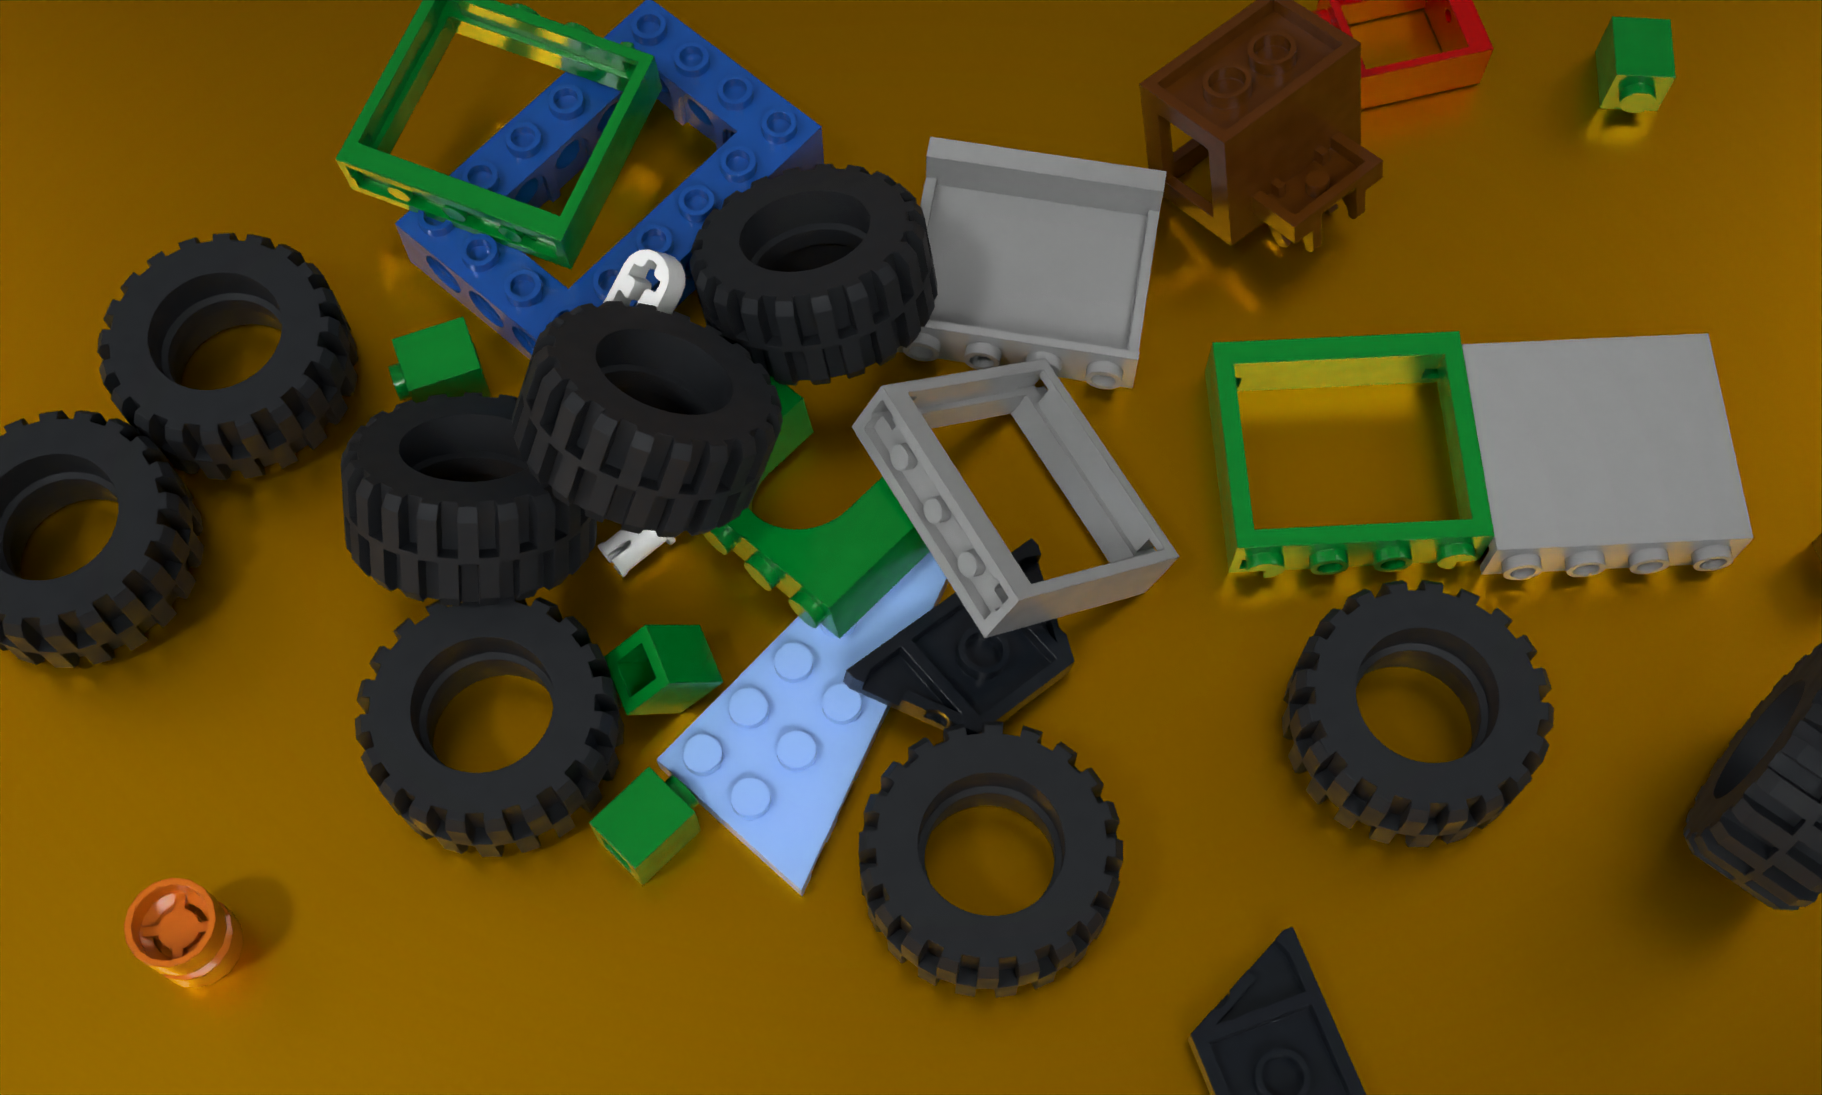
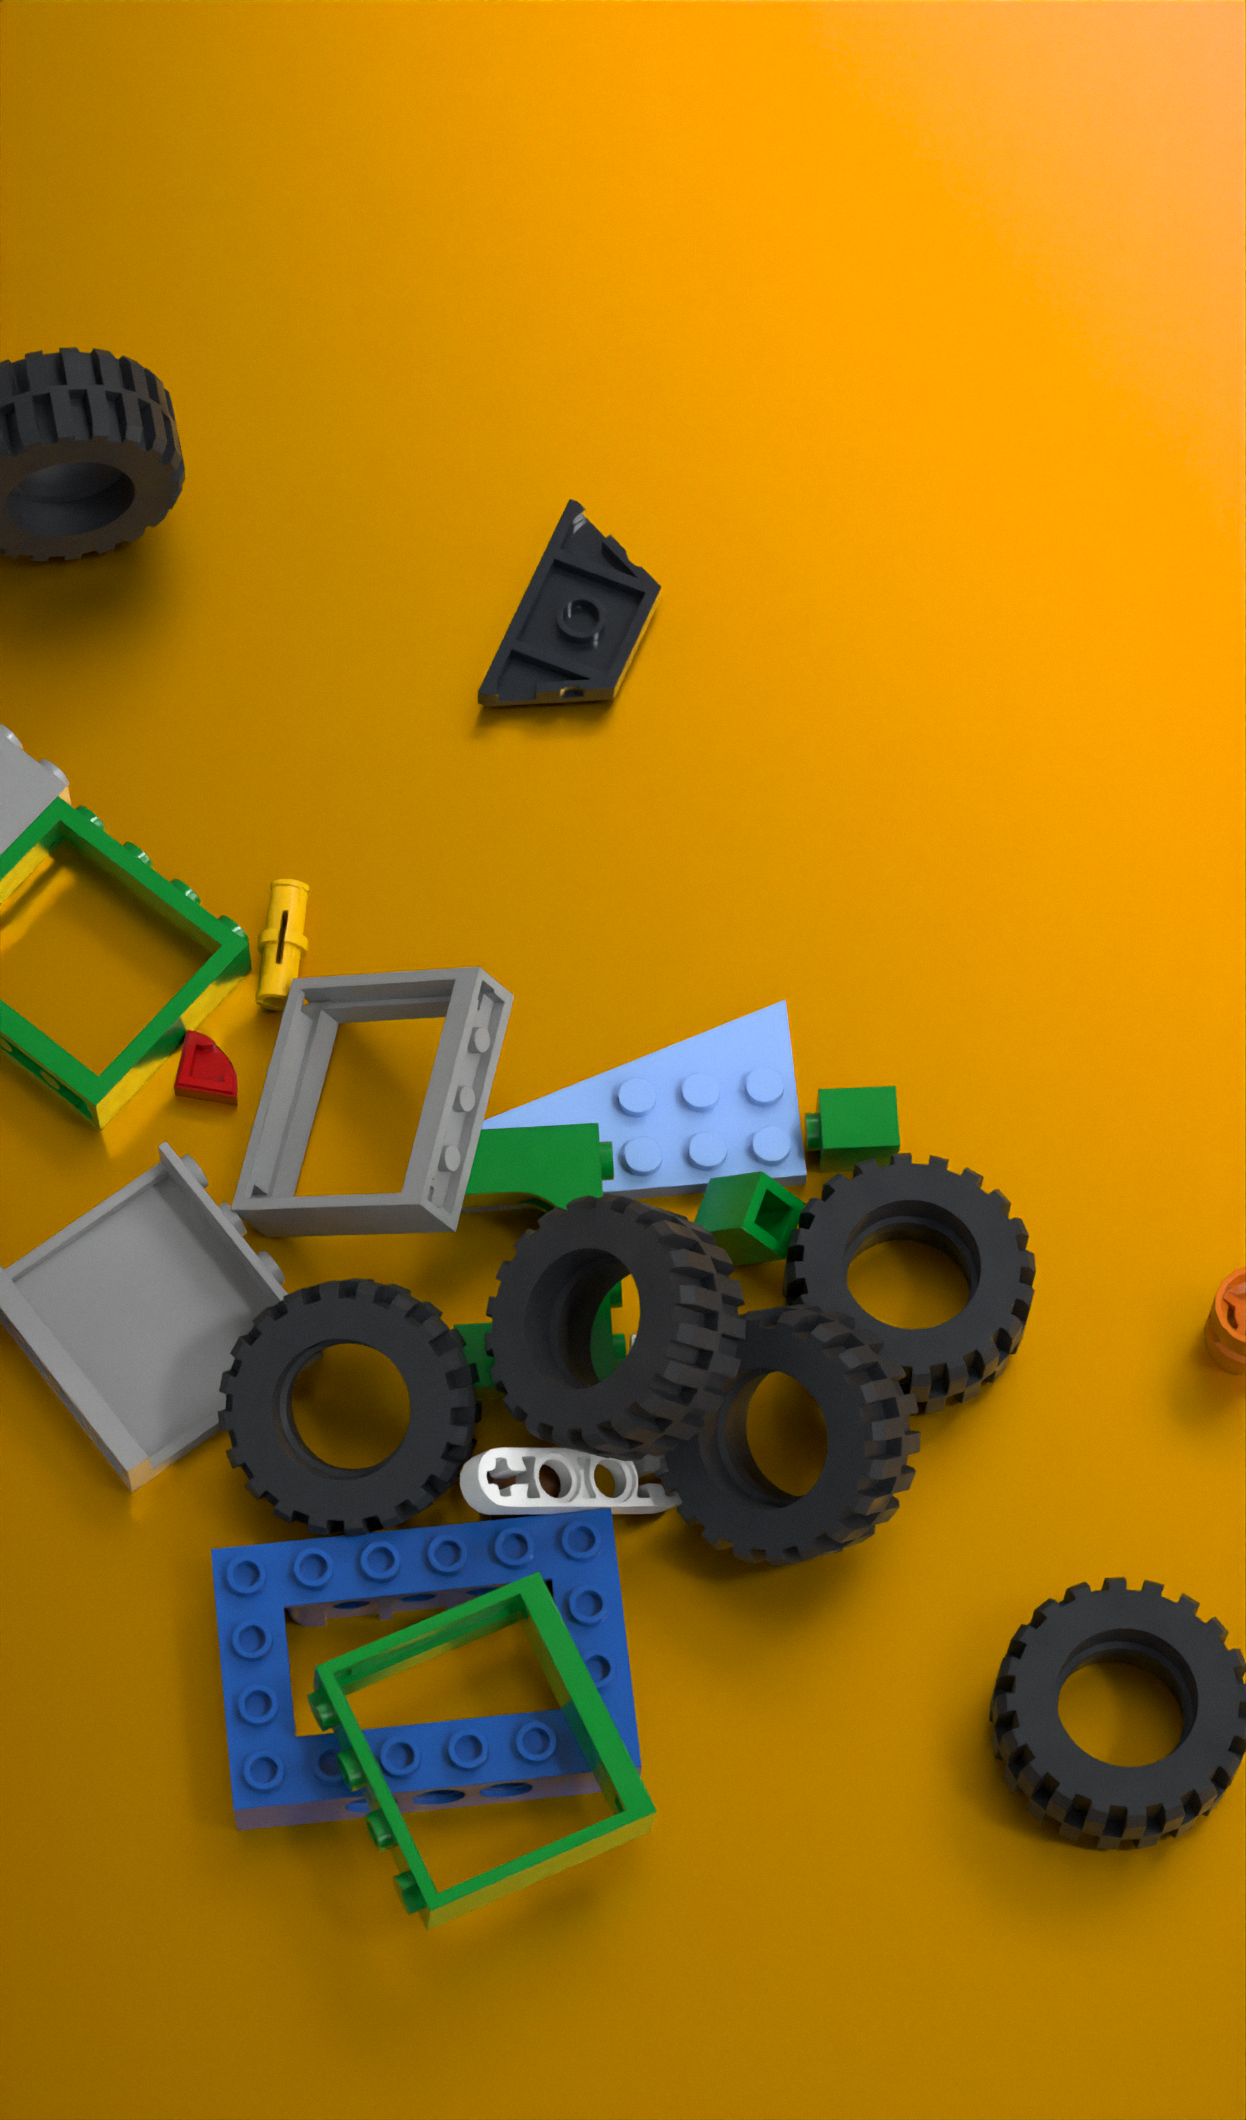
camera: 140 degrees left, 0 degrees up
black tyre [97,233,358,480] -> none
green brick [388,317,492,403] -> none
black wing [843,538,1075,735] -> none
black tyre [858,721,1123,998] -> none
black tyre [1282,580,1554,847] -> none
none -> red tile [174,1029,239,1106]
none -> yellow pin [255,879,310,1011]

